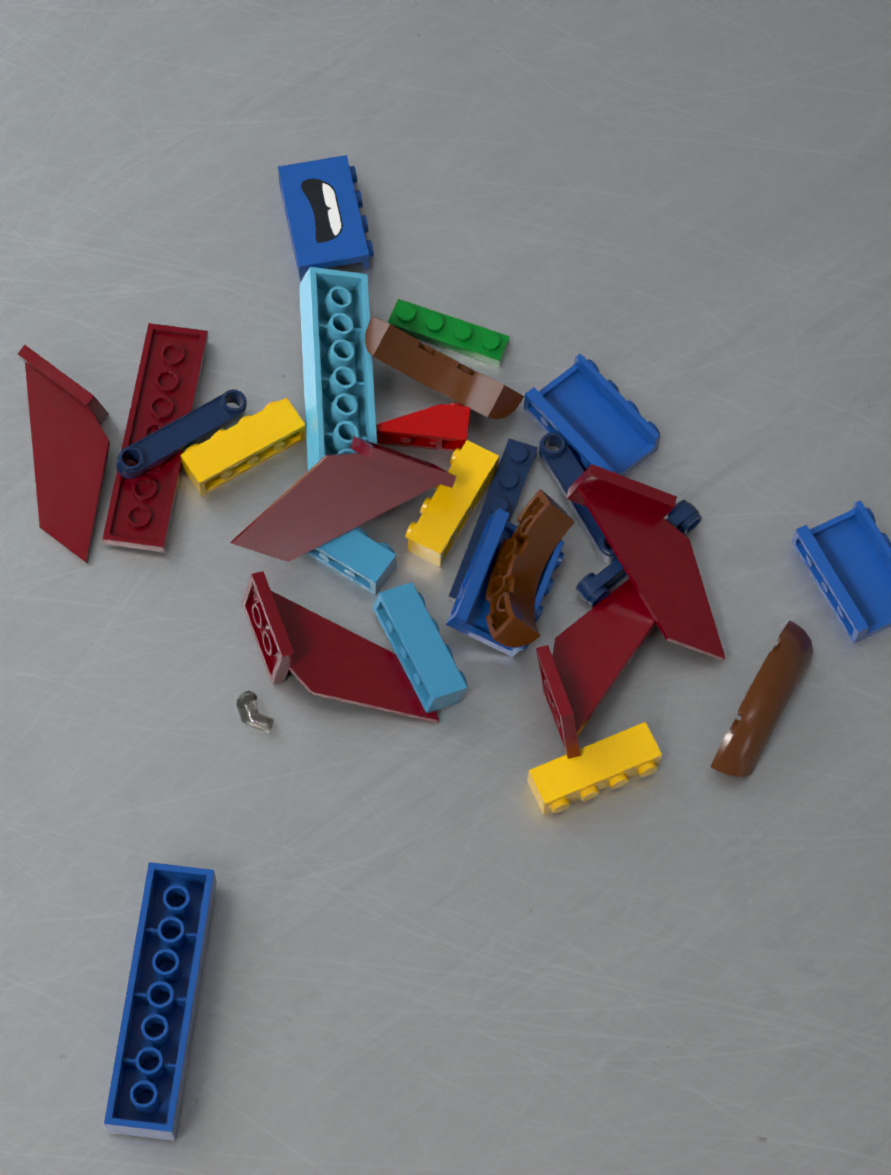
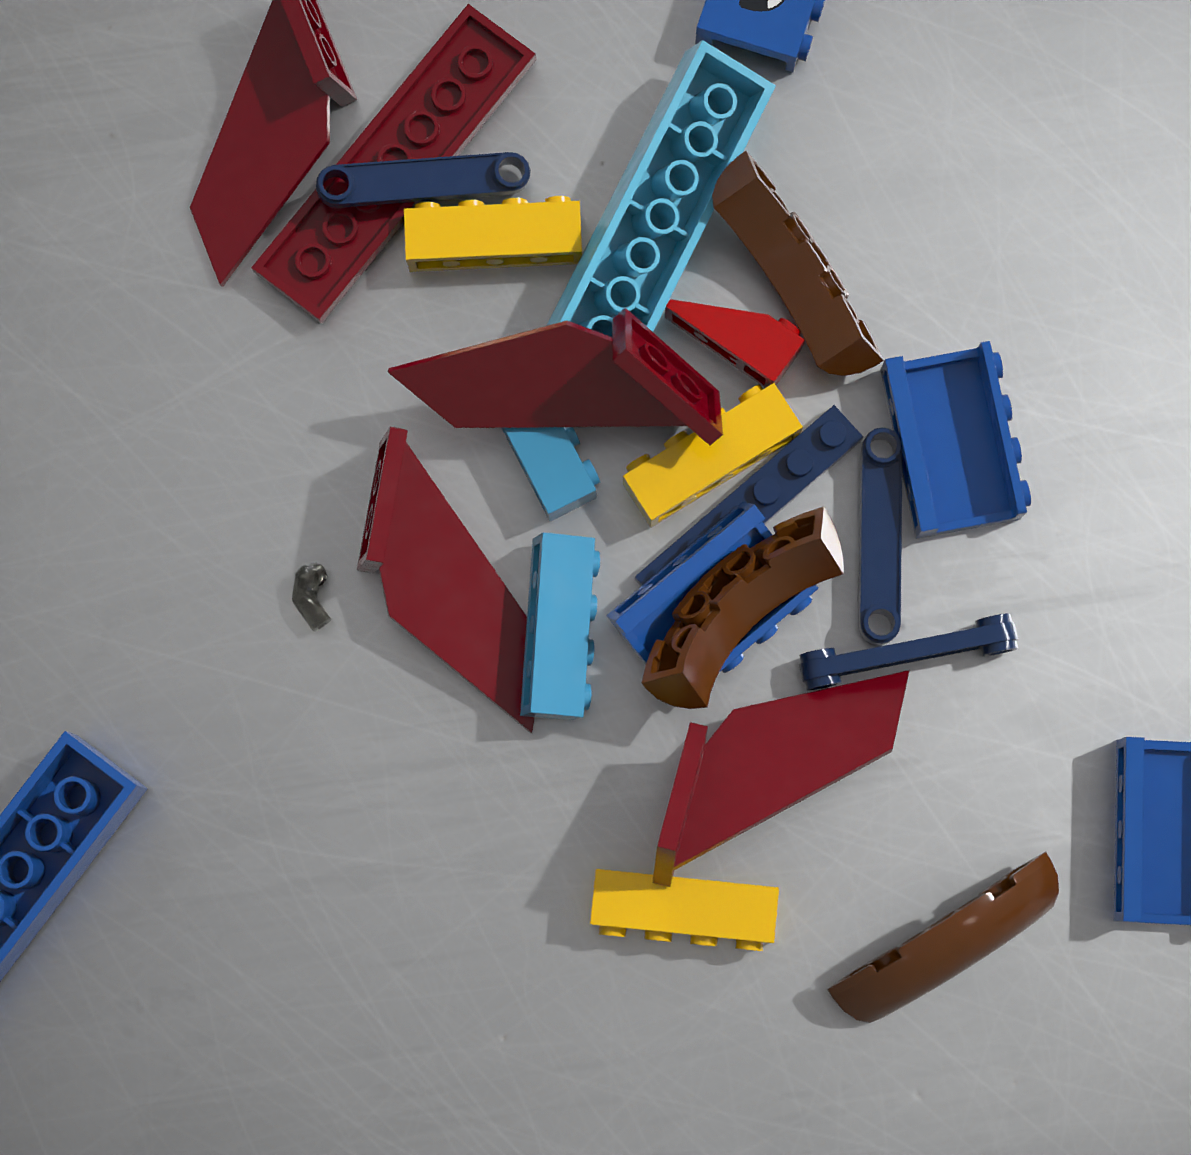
camera: 35 degrees right, 15 degrees up
green plate [387,299,510,367] -> none
dark red piece [566,464,726,661] -> none

